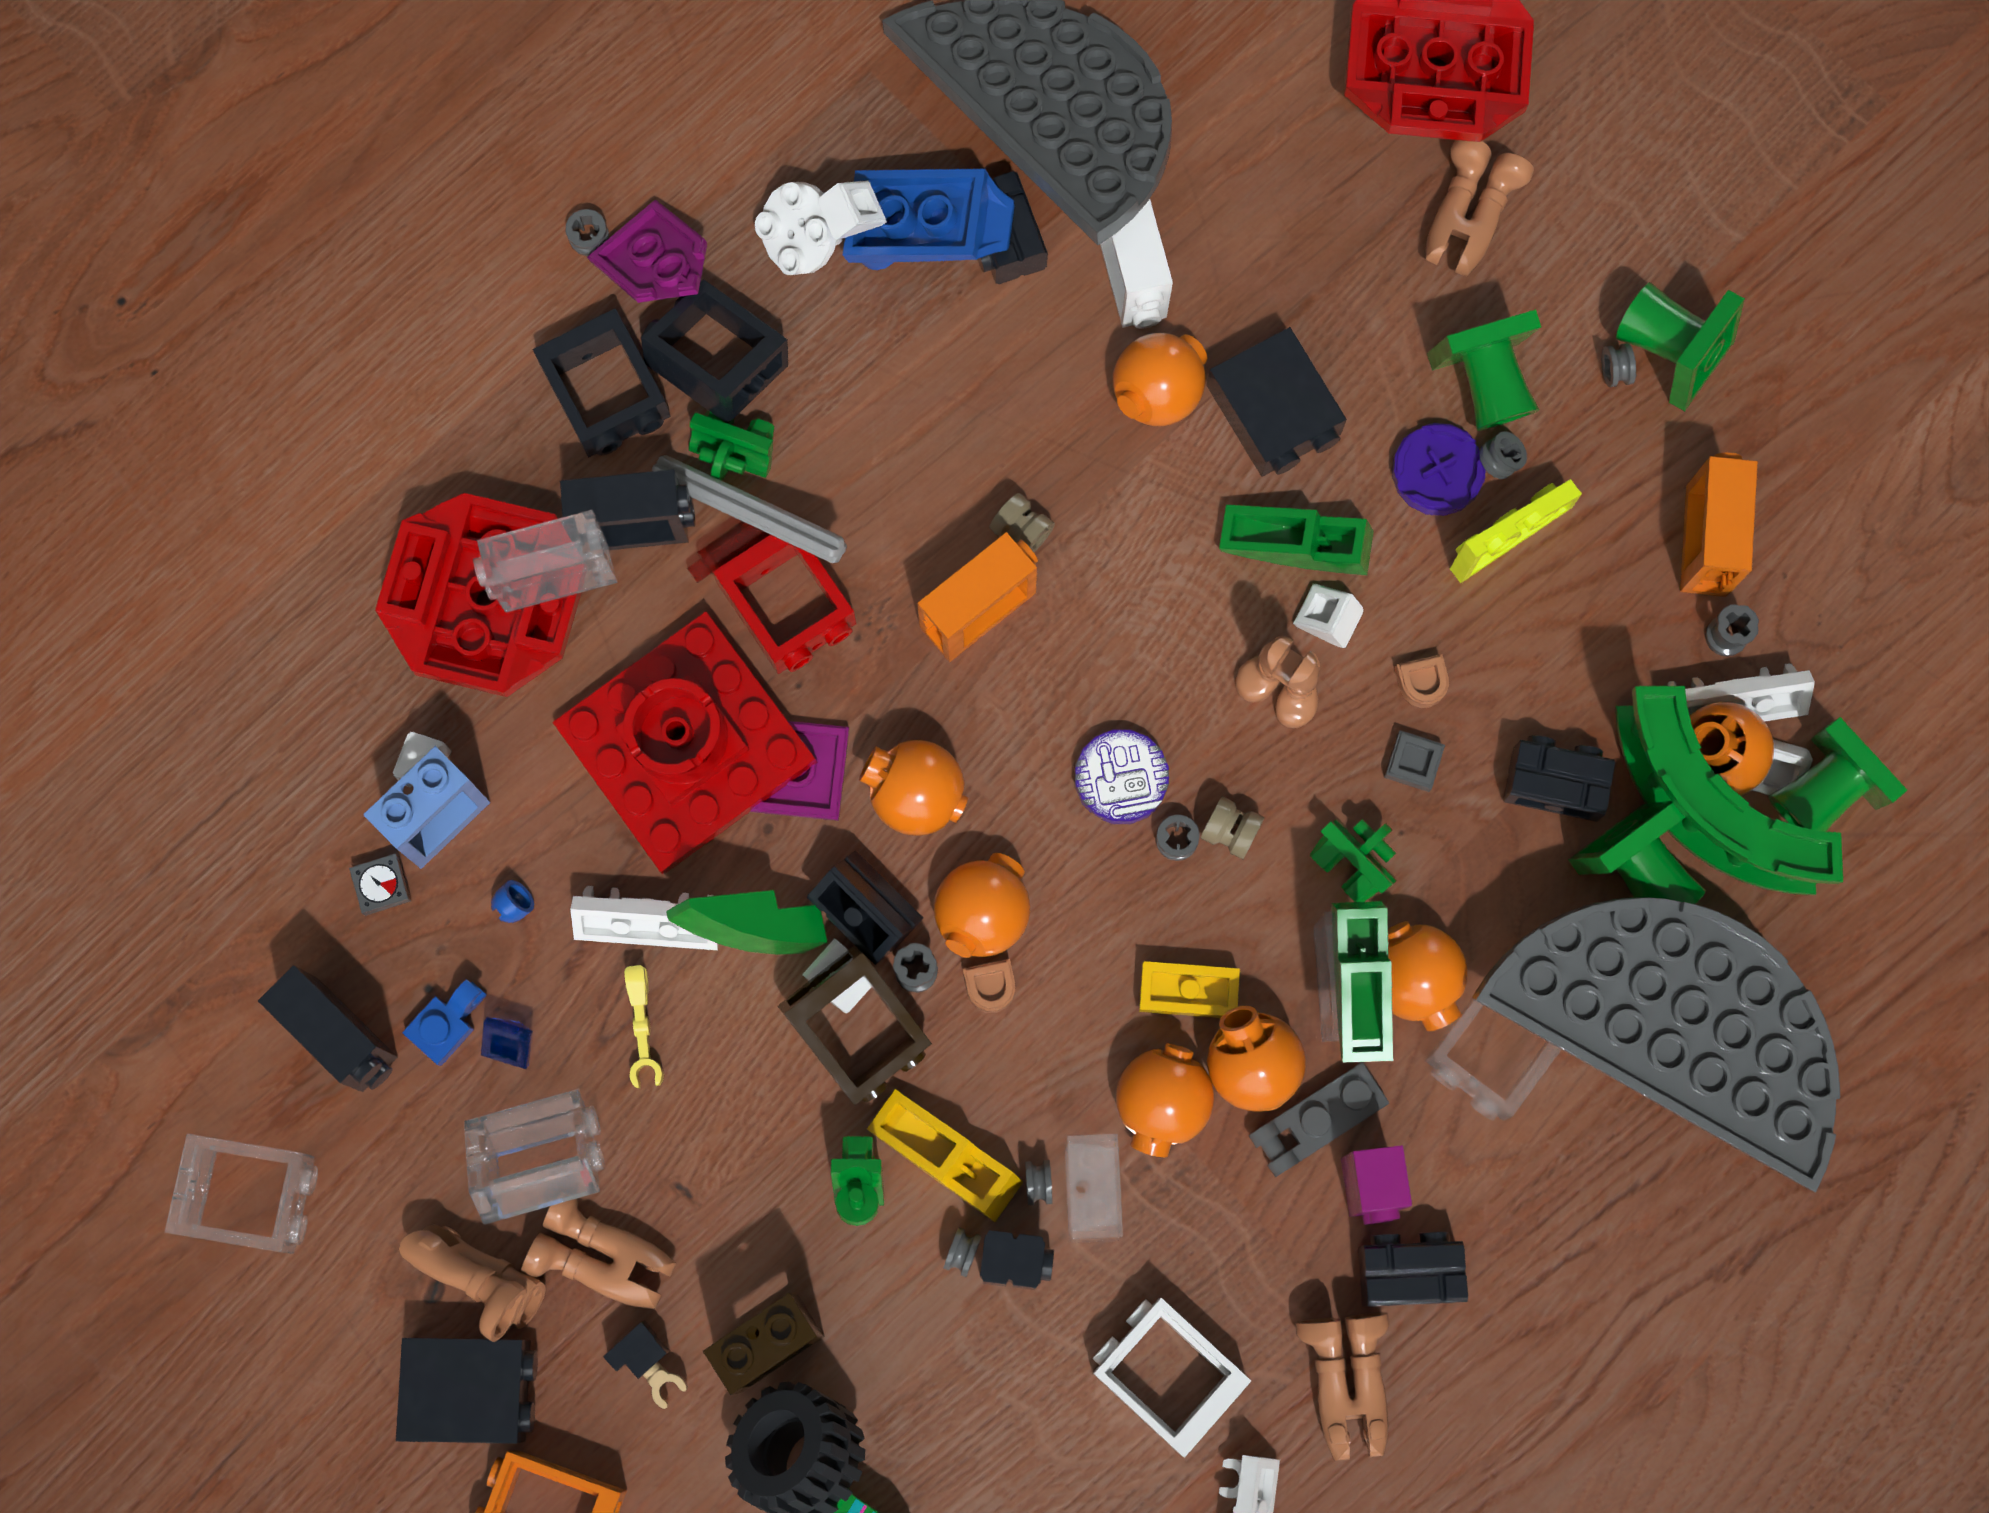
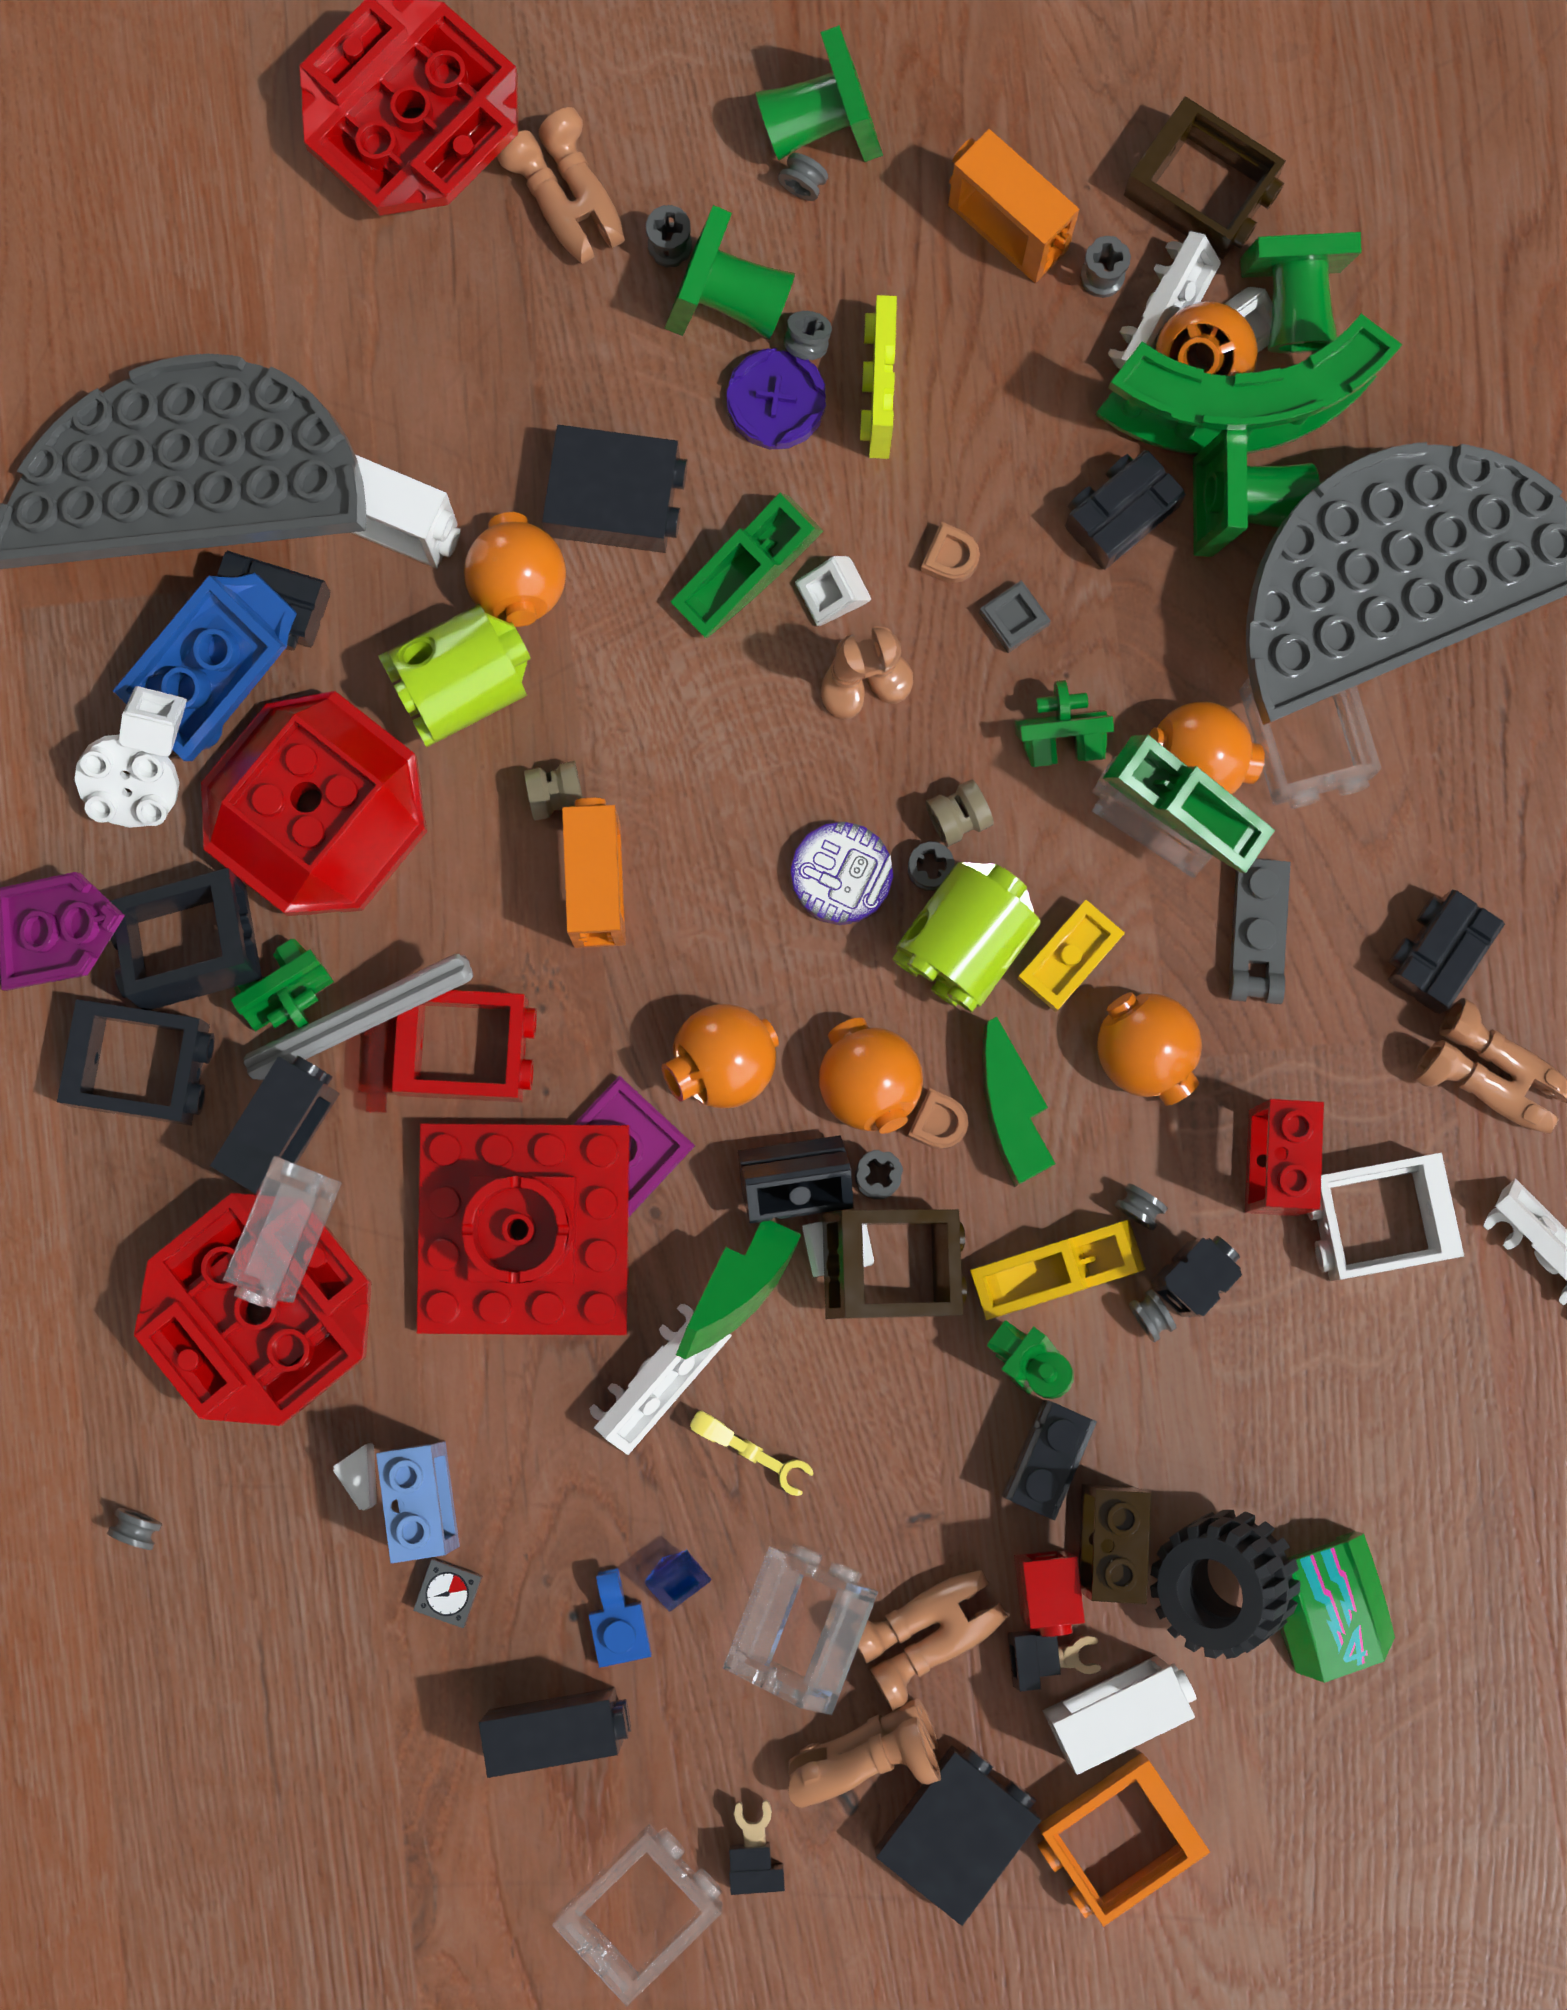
camera: 55 degrees left, 5 degrees up
blue hinge [491,880,534,923] -> none
clear window [1064,1134,1123,1243] -> none
orange brick [1207,1006,1306,1111] -> none
magenta brick [1341,1145,1412,1225] -> none
none -> dark grey bush [107,1508,162,1550]
none -> red piece [201,691,427,916]
none -> lime cylinder [378,604,531,748]
none -> dark grey bush [646,205,692,268]
none -> black piece [729,1799,785,1895]
none -> lime cylinder [892,862,1041,1012]
none -> green slope [982,1017,1056,1187]
none -> black brick [1002,1399,1097,1521]
none -> red brick [1014,1549,1085,1637]
none -> white window [1042,1655,1197,1775]
none -> dark brown window [1124,96,1286,259]
none -> red window [1245,1099,1324,1216]

